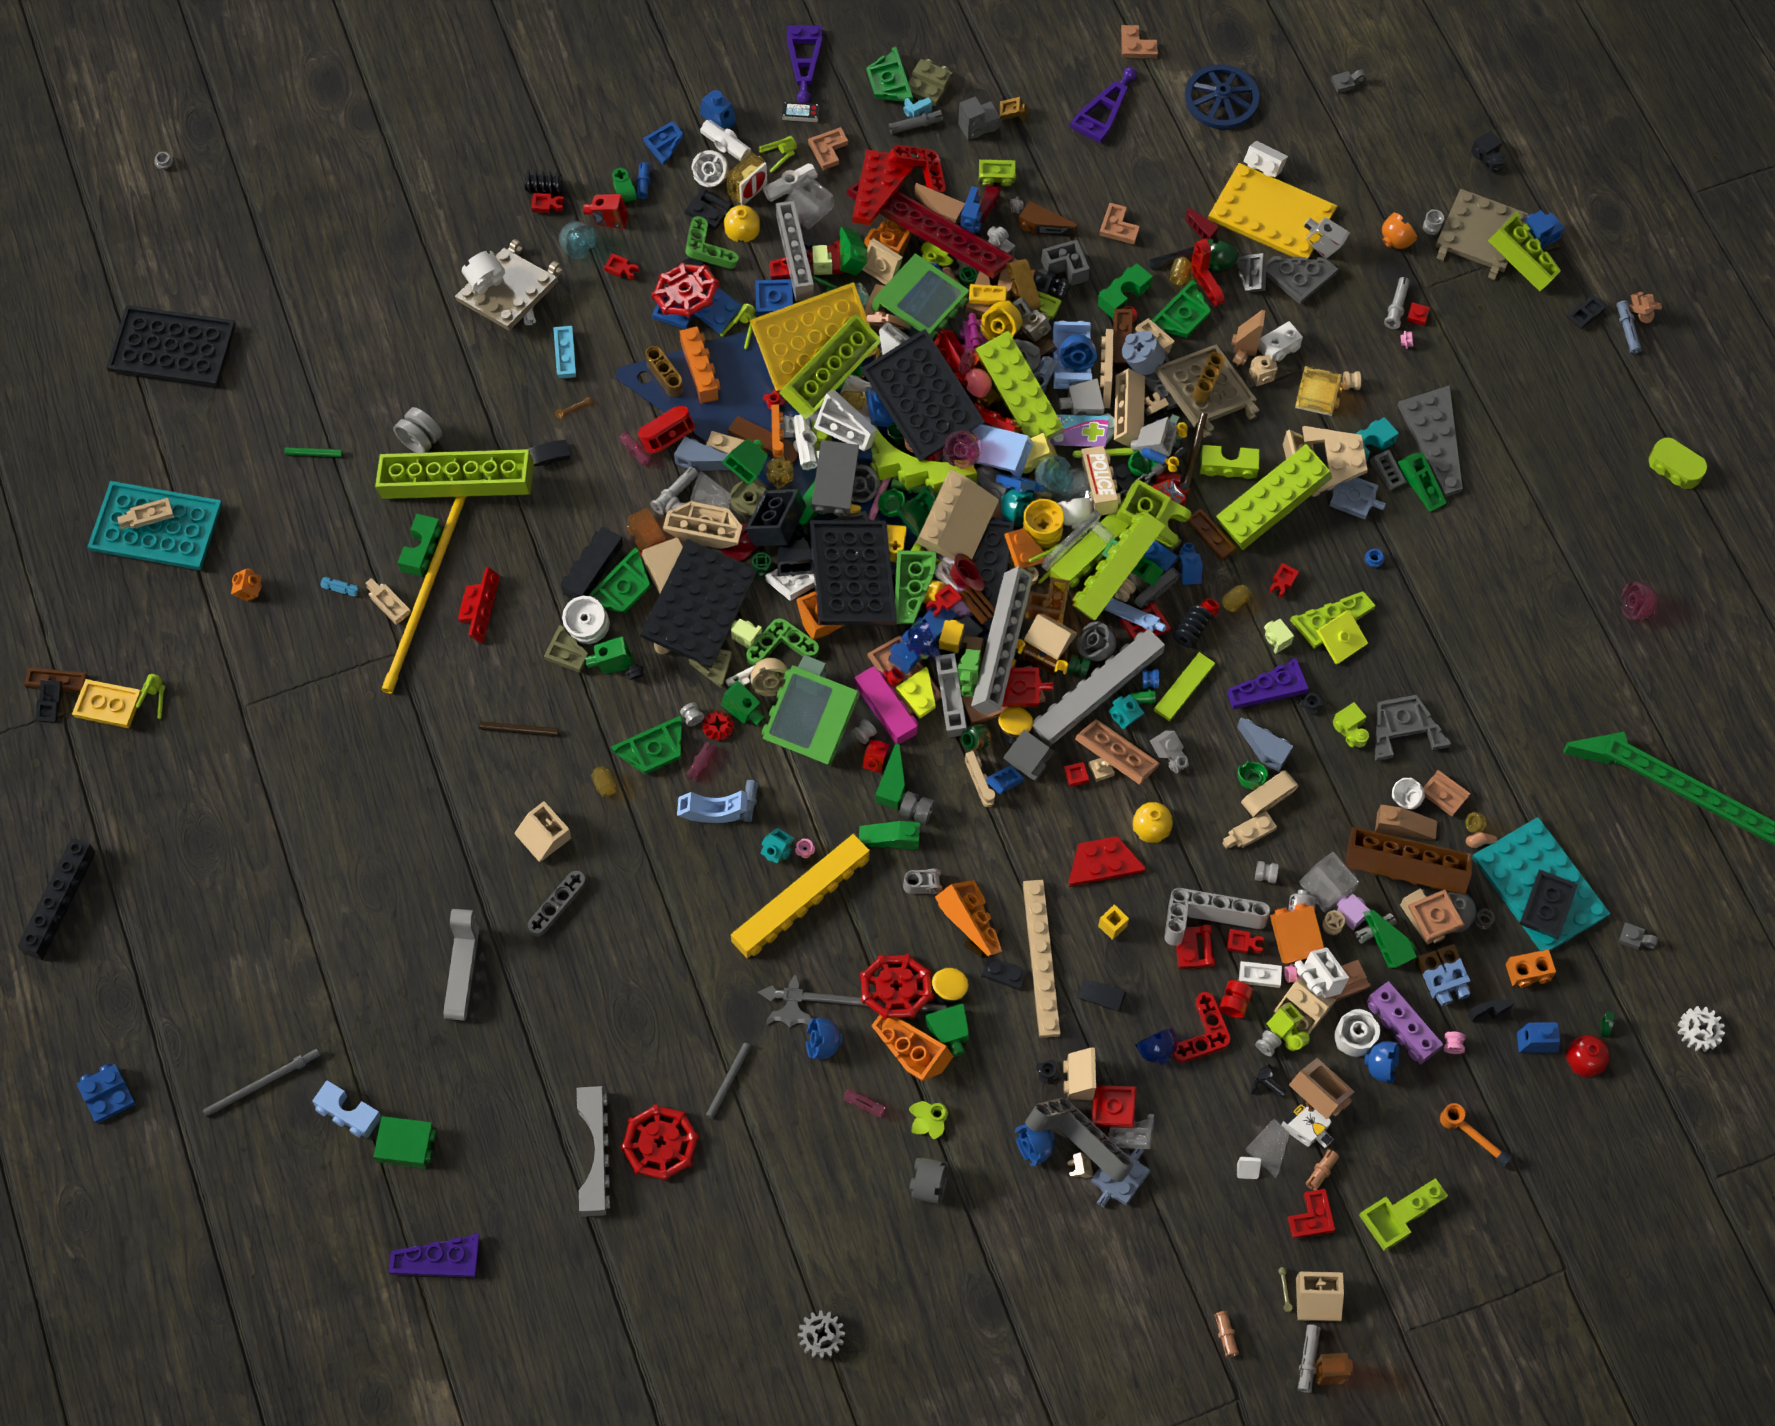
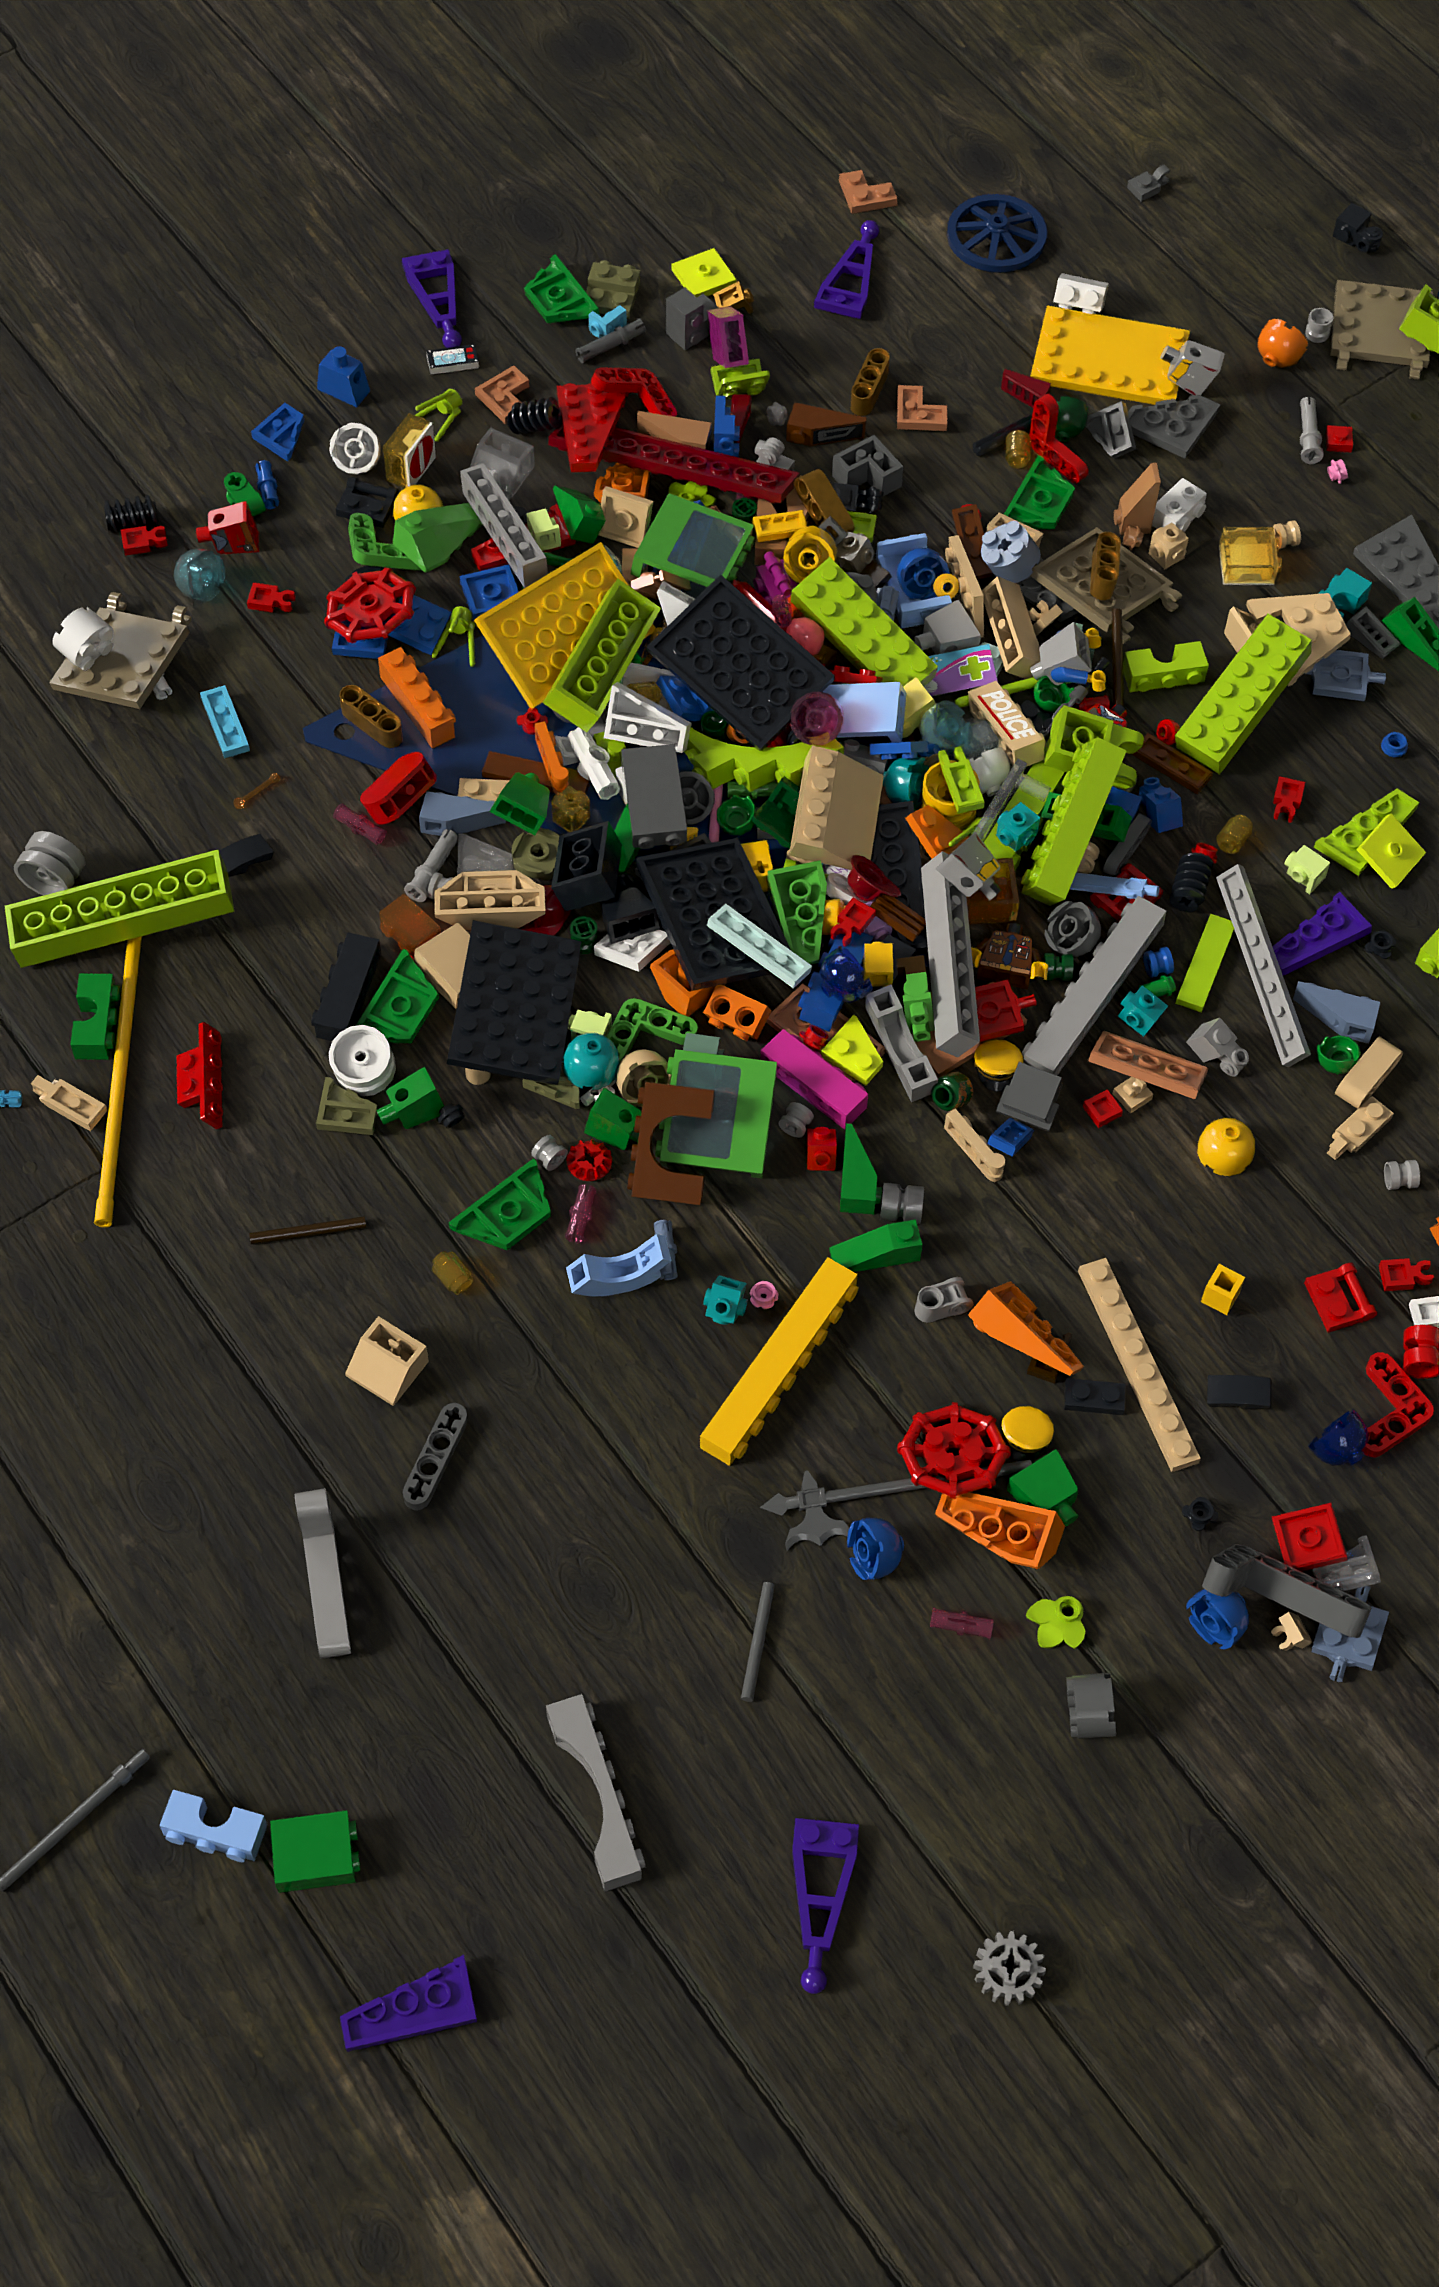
camera: 15 degrees left, 5 degrees down
red plate [620,1104,700,1181] -> none
white piece [700,120,751,162] -> none
white piece [763,163,817,202] -> none
tan slope [1024,614,1077,660] -> none
tan slope [1063,1048,1096,1100] -> none
red wing [1068,836,1145,887] -> none
green arch [1098,263,1153,319] -> none
light grey beam [1165,888,1270,946] -> none
none -> bright green wedge [393,503,483,573]
none -> black piece [507,397,562,435]
none -> teal cylinder [563,1033,619,1090]
none -> reddish brown arch [627,1082,716,1205]
none -> neon yellow plate [672,248,736,297]
none -> orange brick [703,985,771,1041]
none -> magenta brick [707,306,749,368]
none -> light aqua plate [707,904,812,988]
none -> dark purple plate [792,1818,859,1994]
none -> pearl gold beam [850,348,890,416]
none -> yellow plate [933,573,959,598]
none -> light grey torso [936,832,1002,901]
none -> lime hinge [938,746,985,814]
none -> teal brick [996,802,1041,852]
none -> red plate [1156,719,1180,745]
none -> light grey plate [1216,864,1311,1067]

